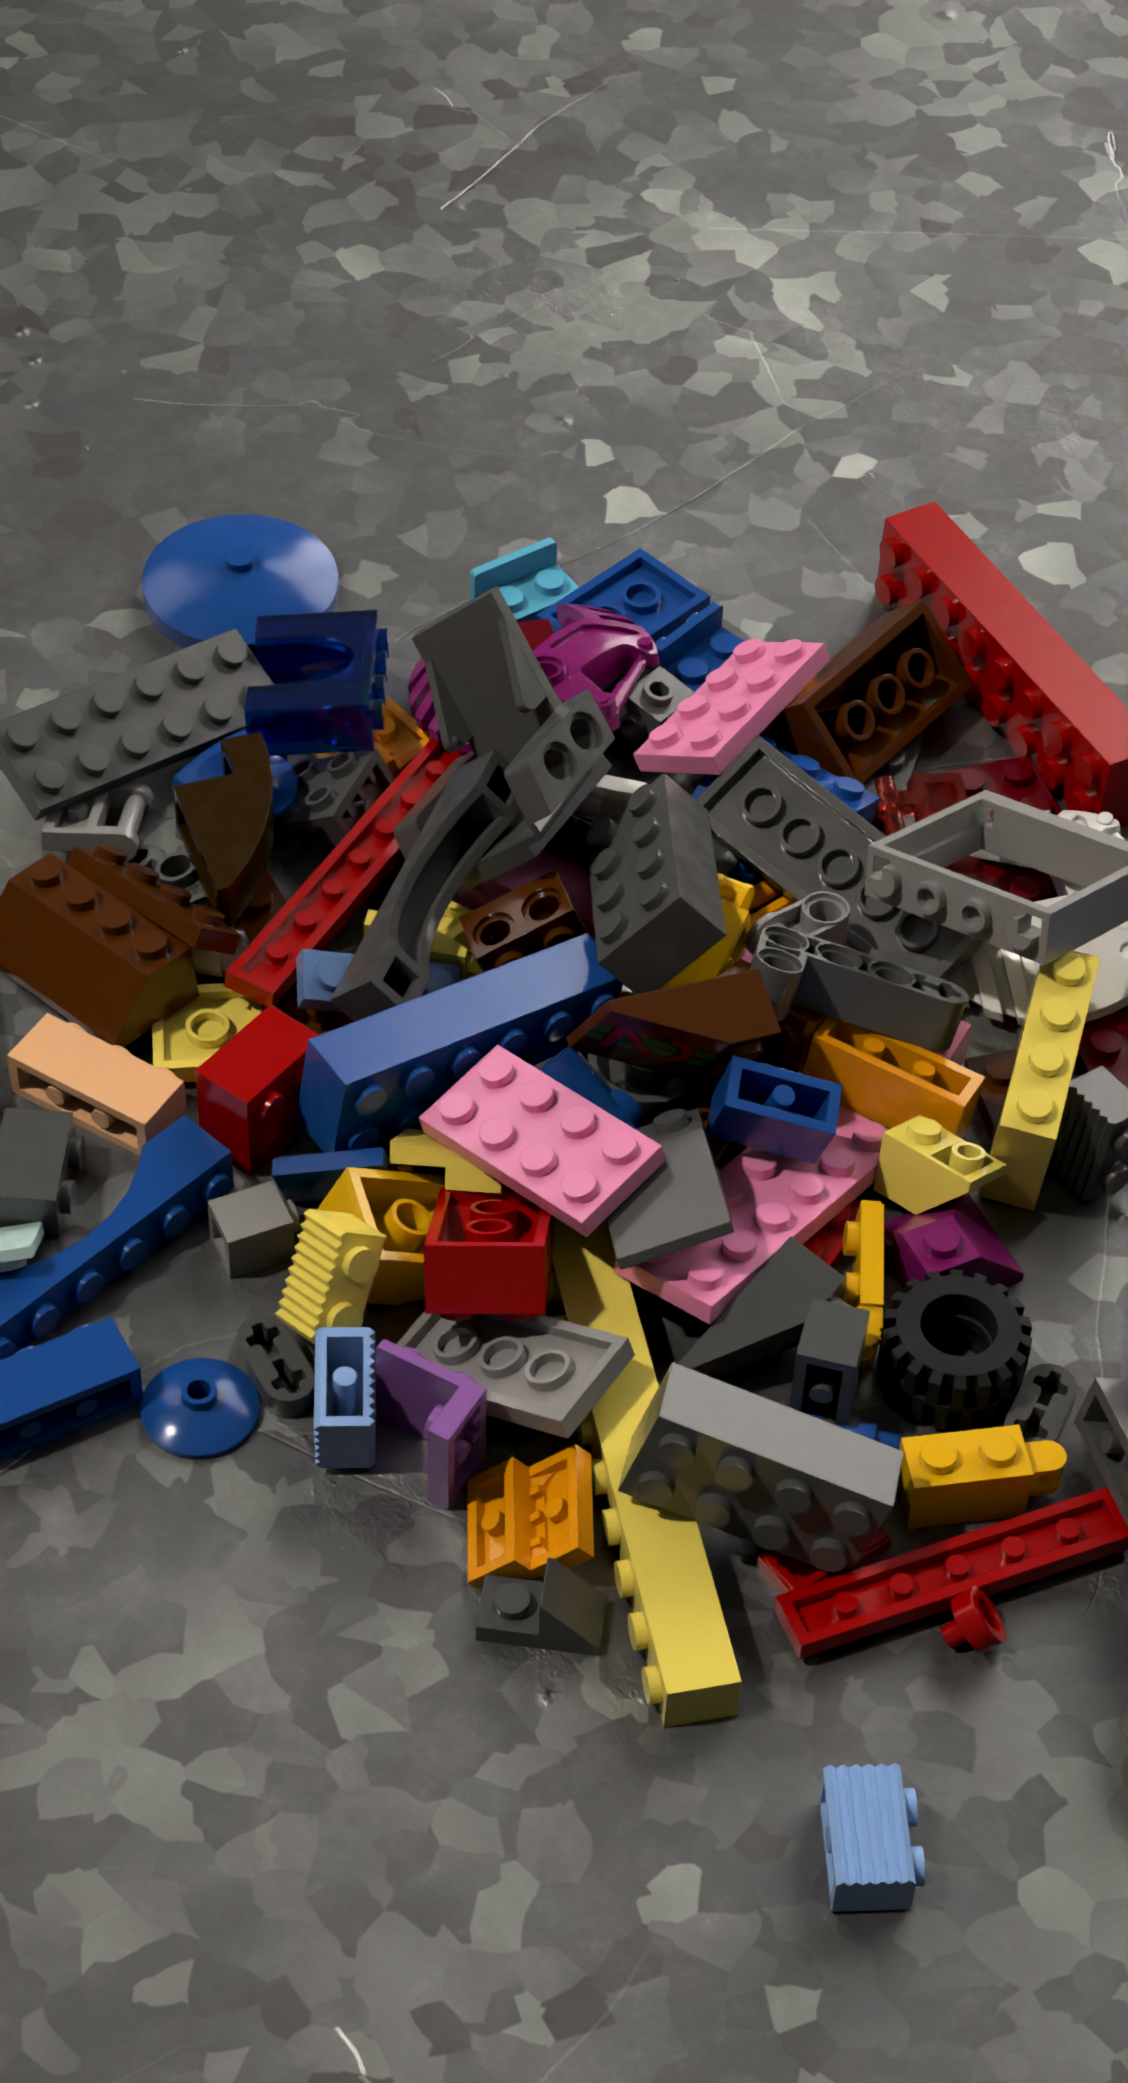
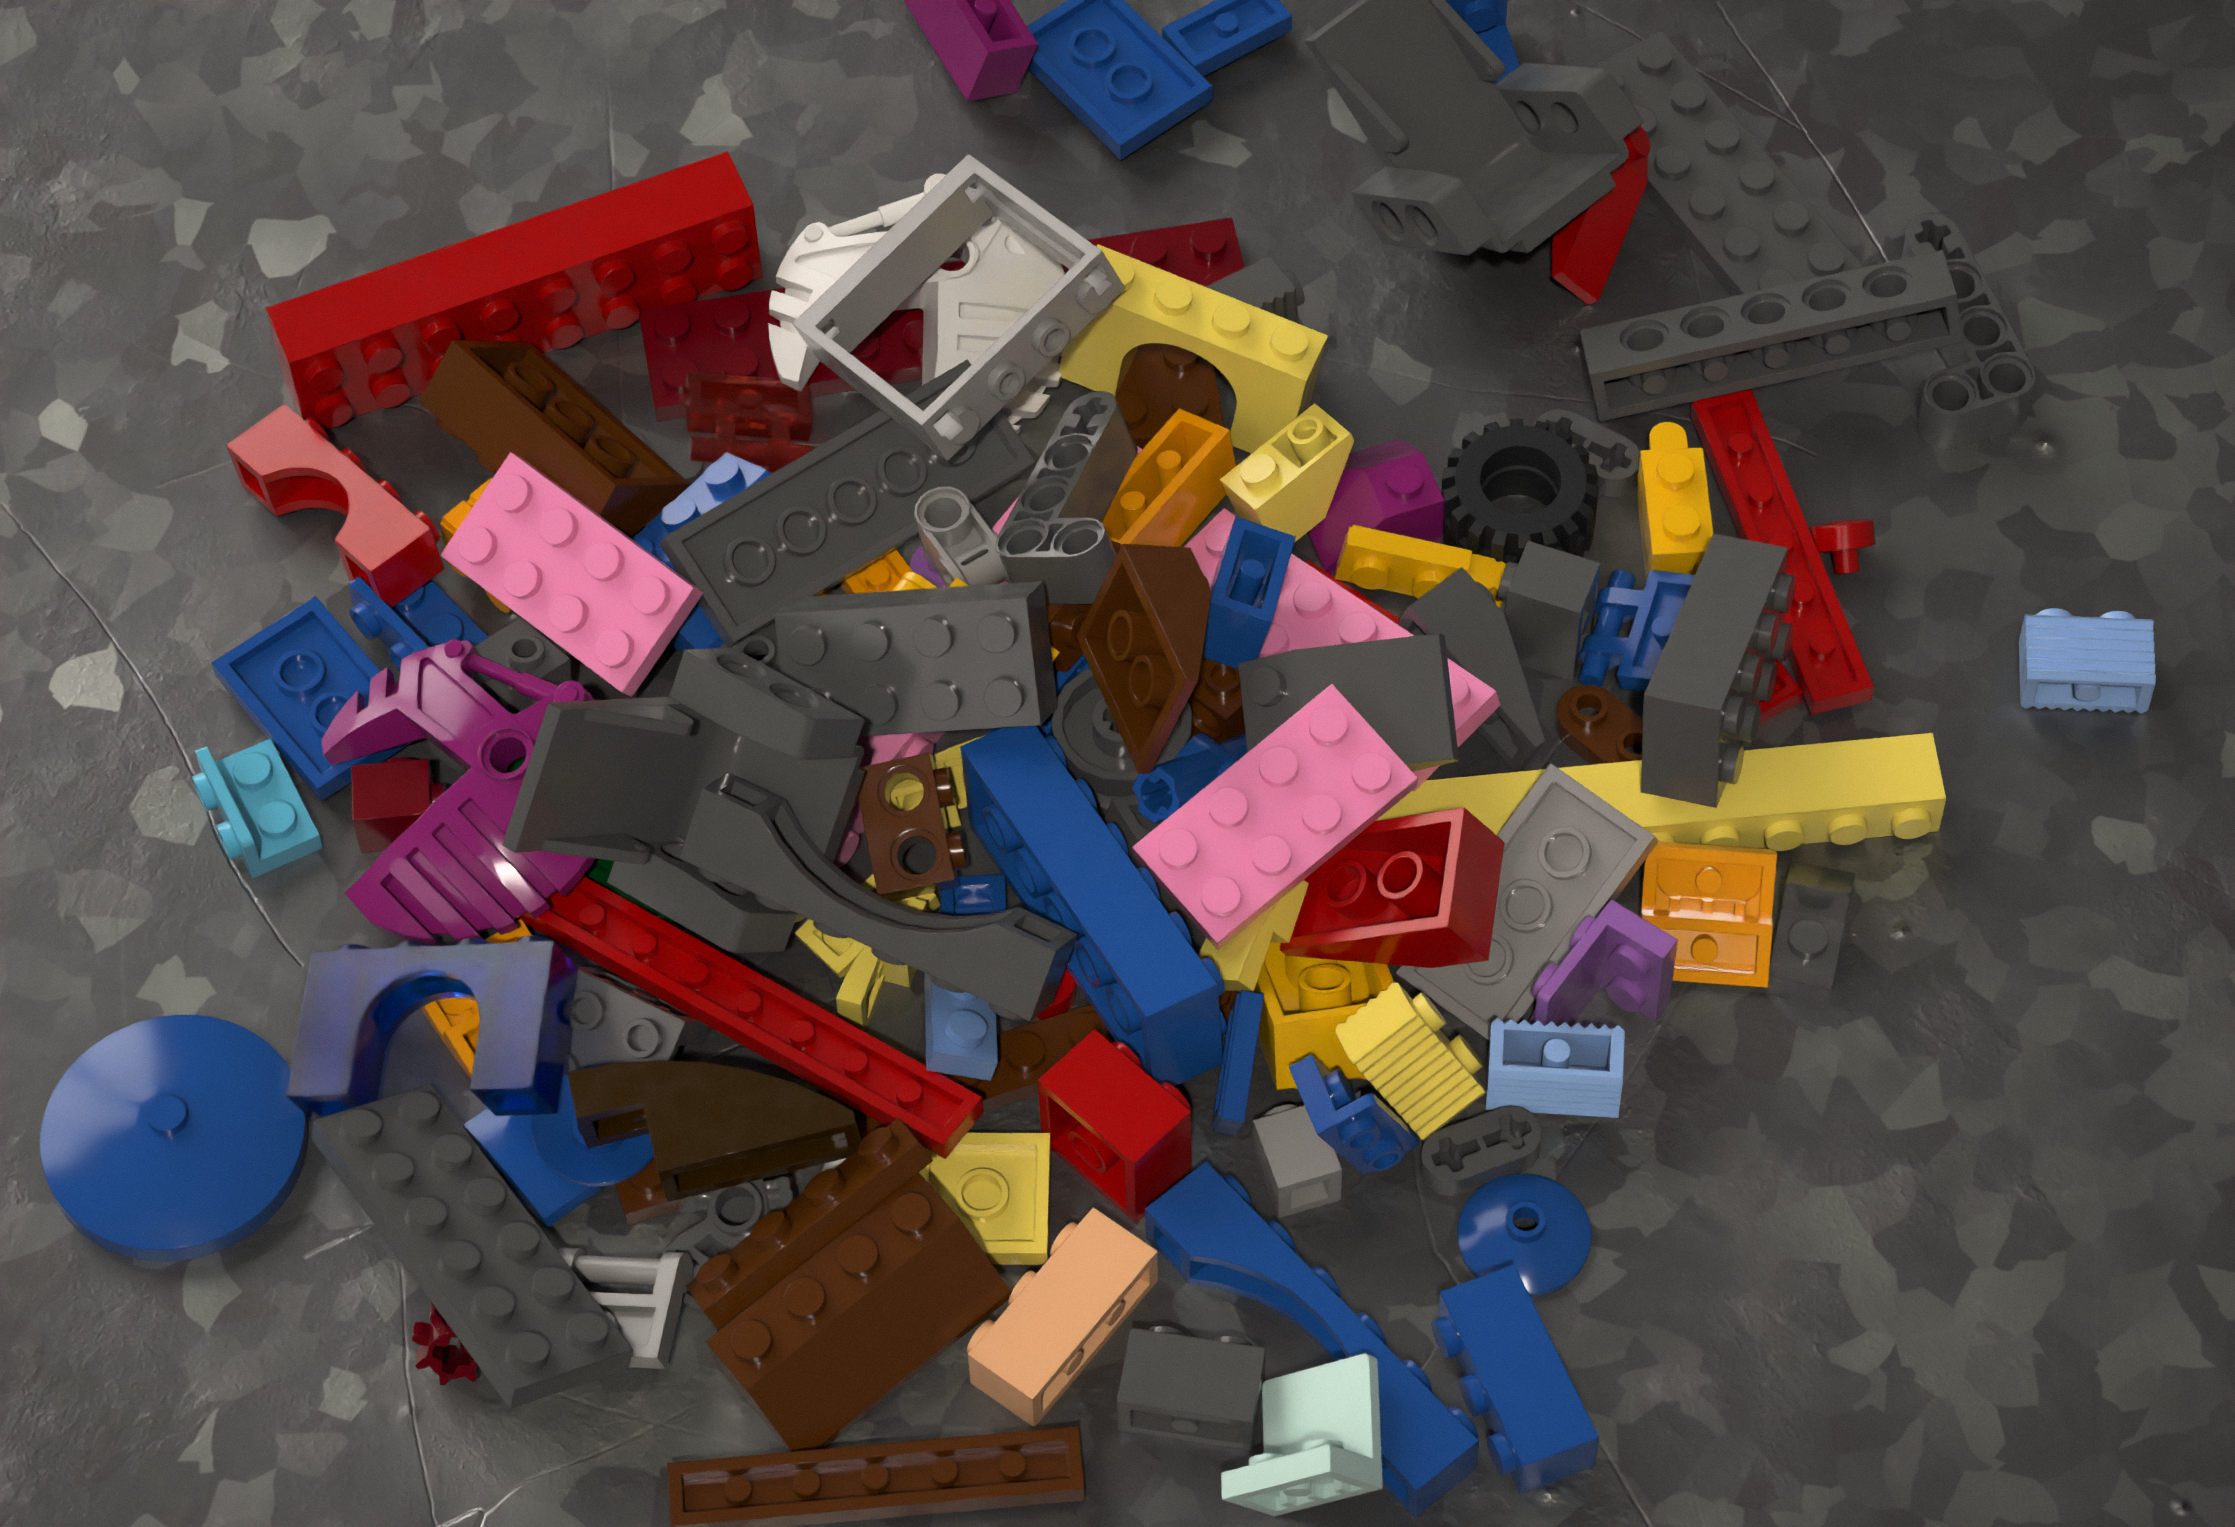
camera: 80 degrees left, 10 degrees up
none -> arch [226,403,445,608]
none -> blue bracket [1289,1055,1420,1175]

